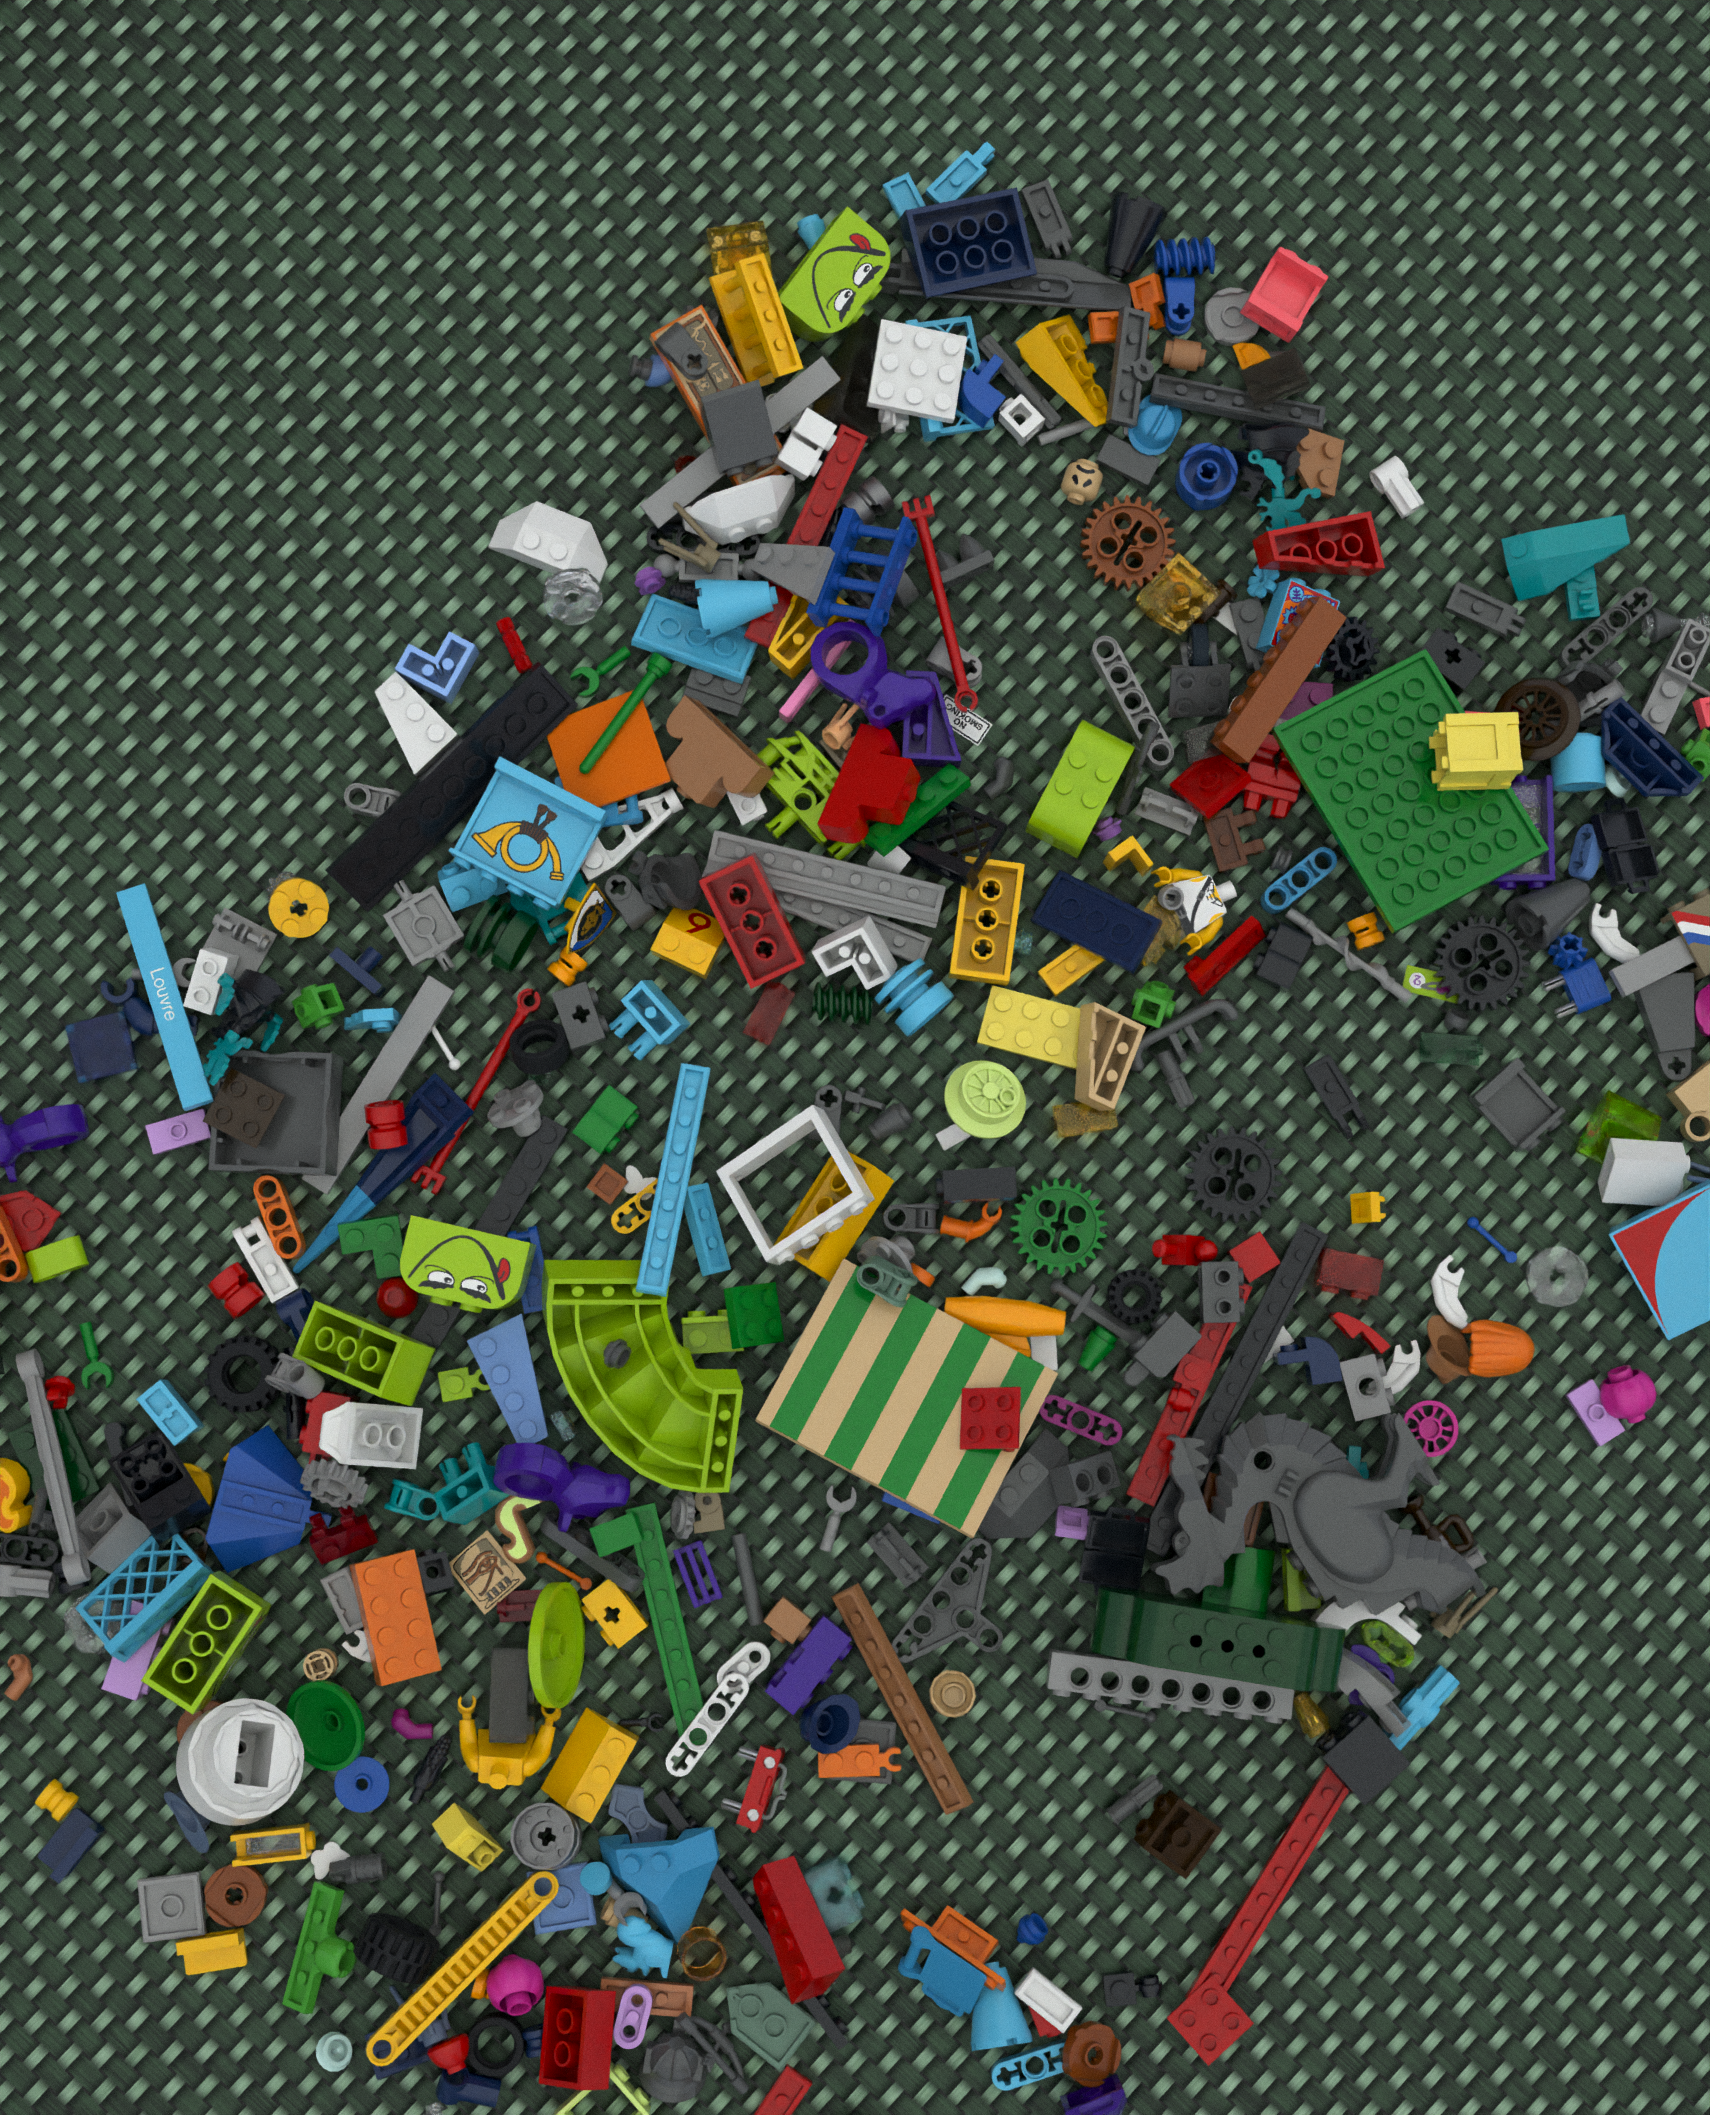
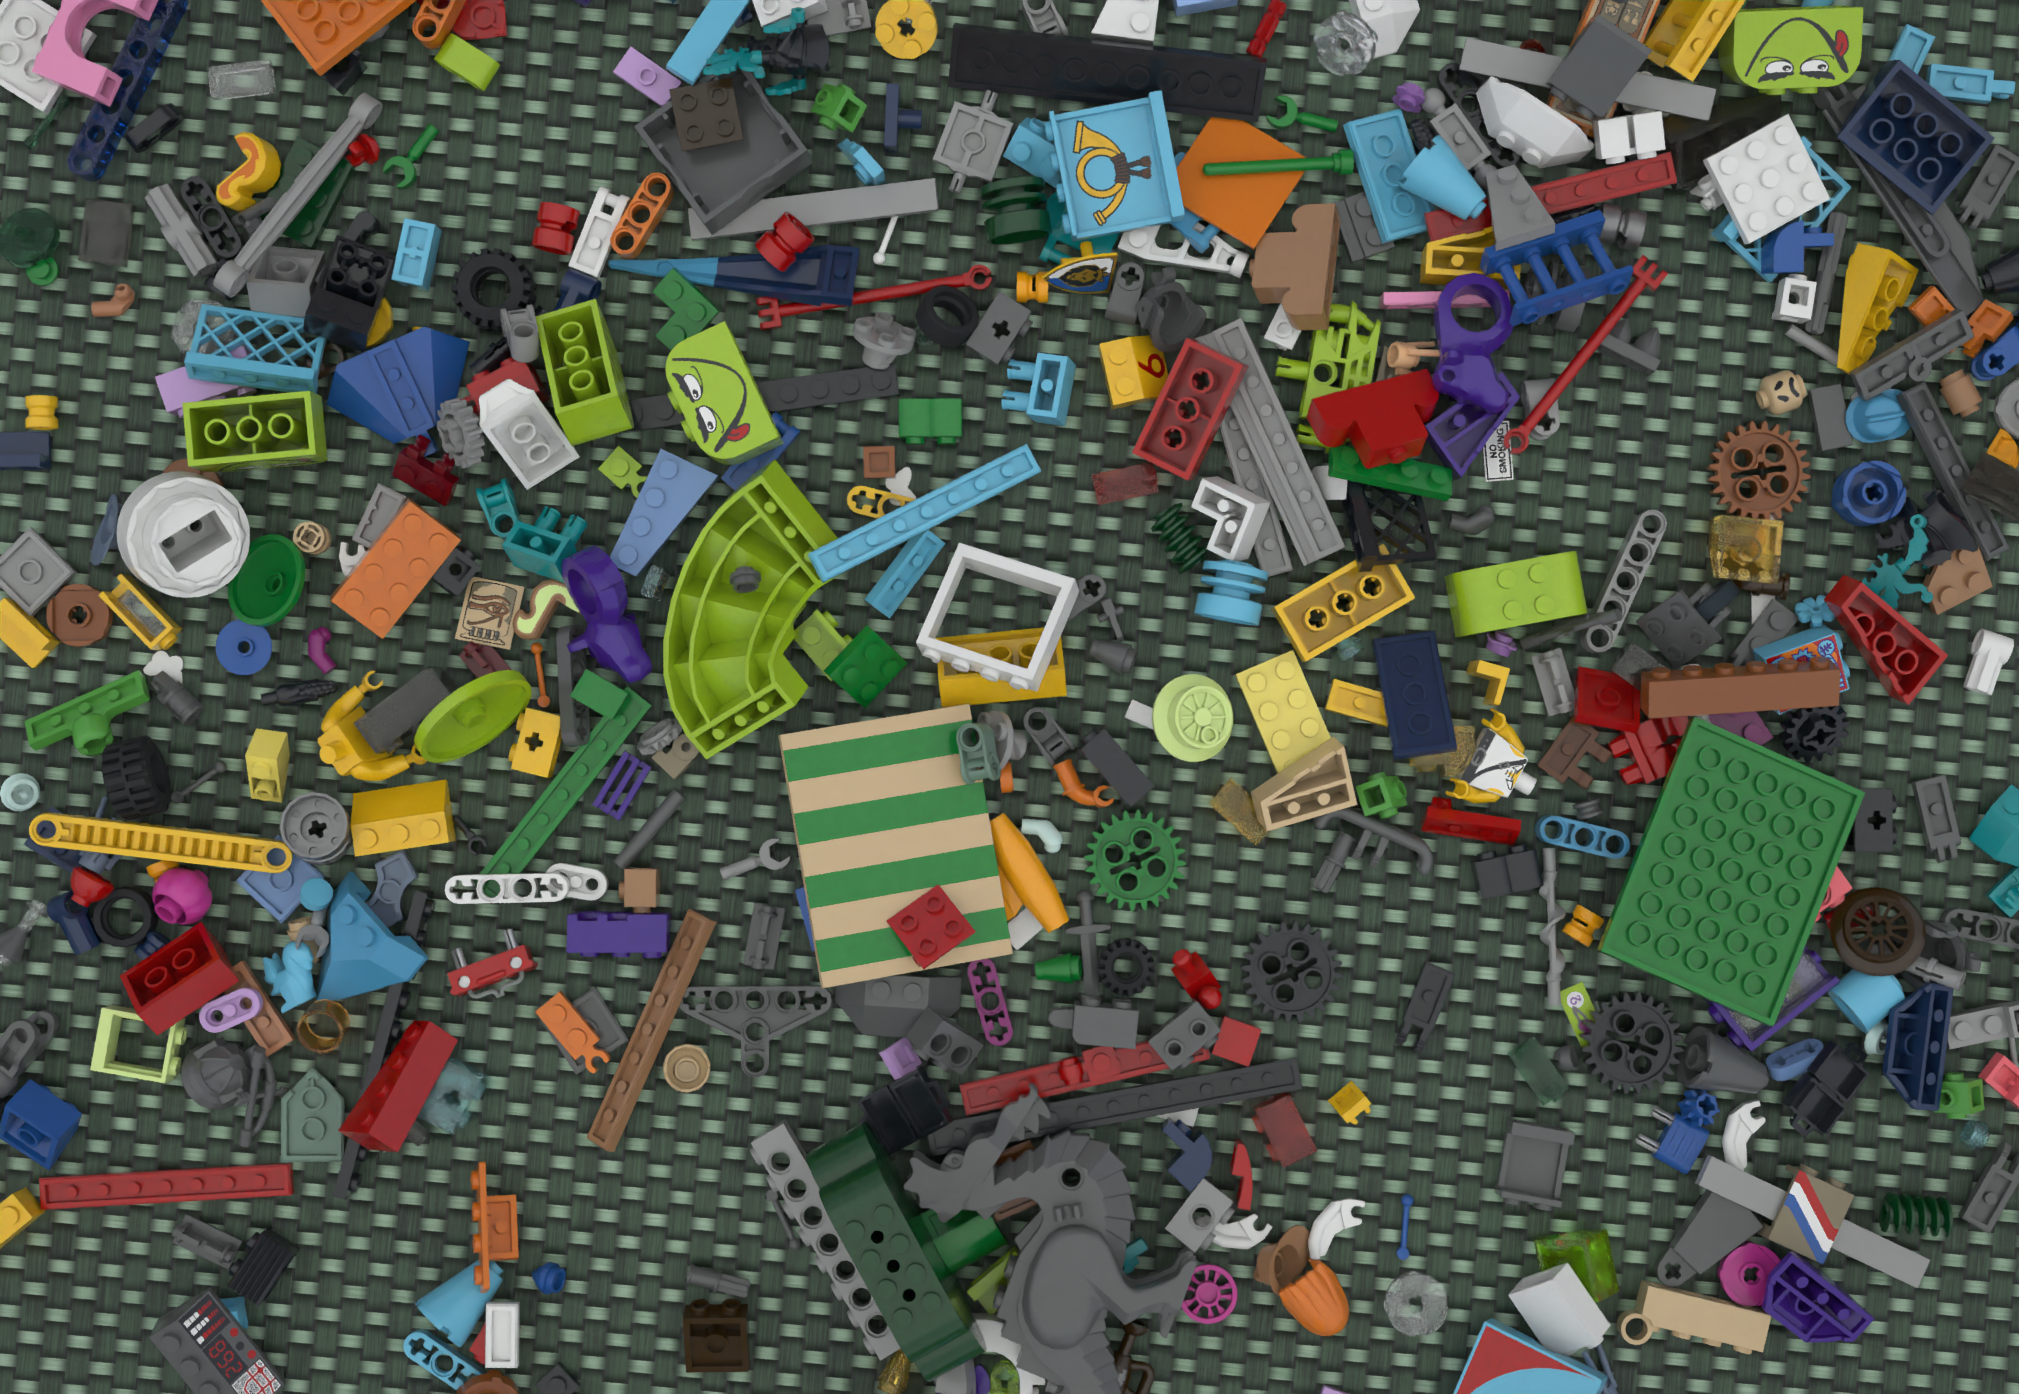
camera: 55 degrees right, 5 degrees up
red brick [376,1277,419,1319] -> none
dark tan plant [658,502,722,573] -> none
dark blue piece [799,1694,861,1754] -> none
dark azure piece [898,1926,987,2017] -> none
light grey hinge [1157,885,1184,910] -> none
light yellow container [1429,712,1523,791] -> none

